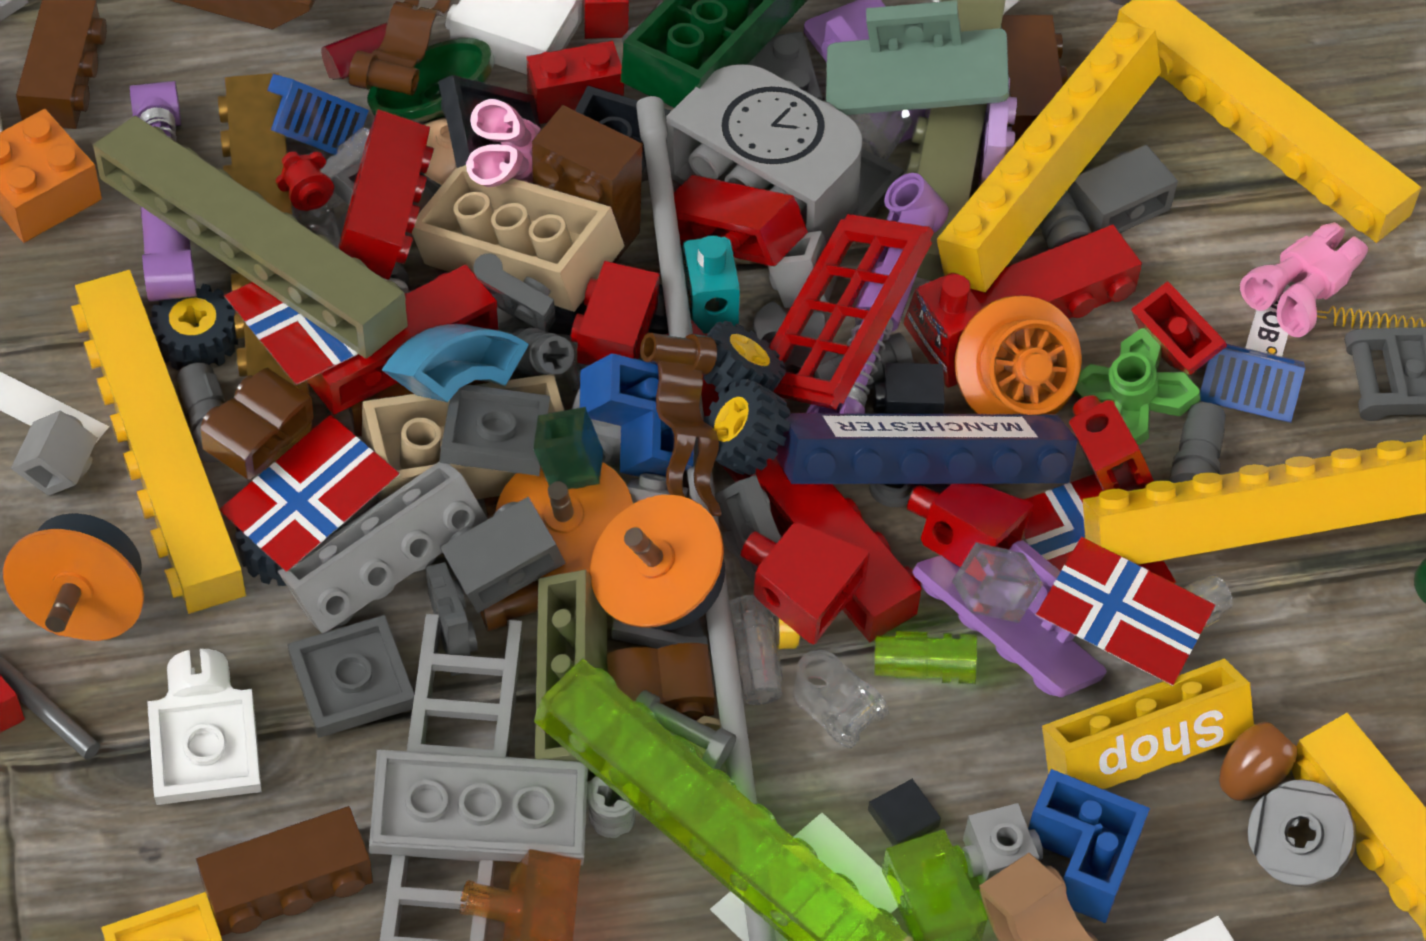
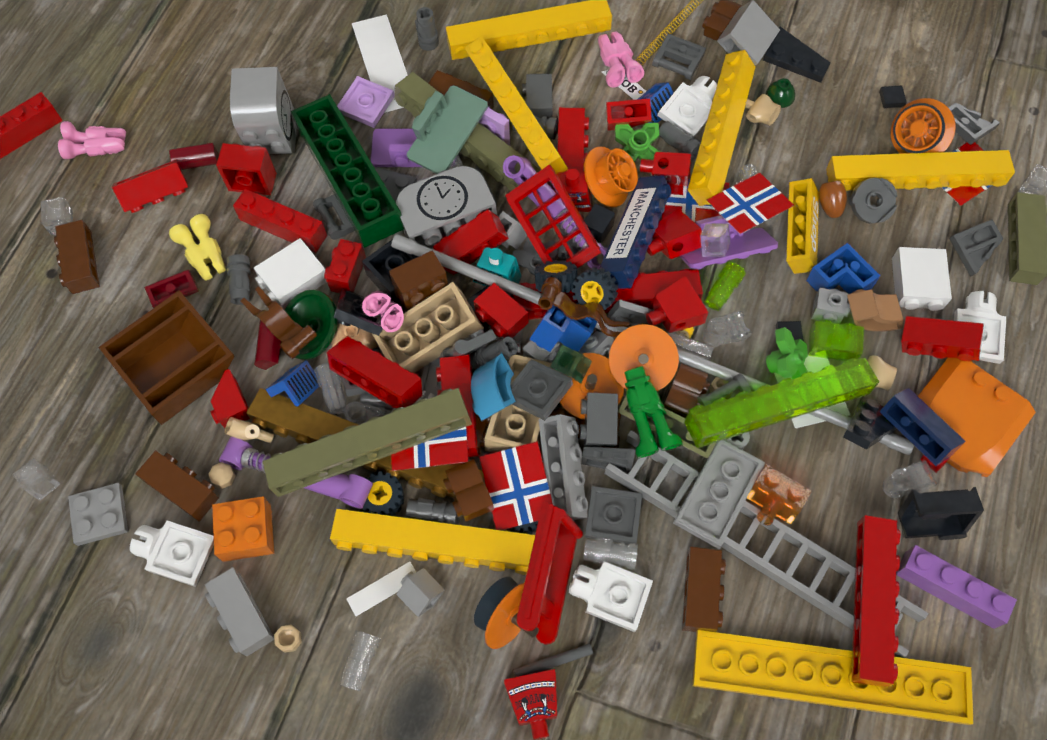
camera: 55 degrees left, 10 degrees up
red brick [275,151,334,211] -> none
none -> tan tile [208,462,236,489]
none -> red slope [210,369,250,428]
none -> tan piece [224,417,274,443]
none -> red piece [517,502,583,645]
none -> clear axle [584,538,638,570]
none -> green piece [624,366,683,459]
none -> white plate [657,76,717,137]
none -> tan piece [745,94,781,126]
none -> bright green plant [766,327,810,389]

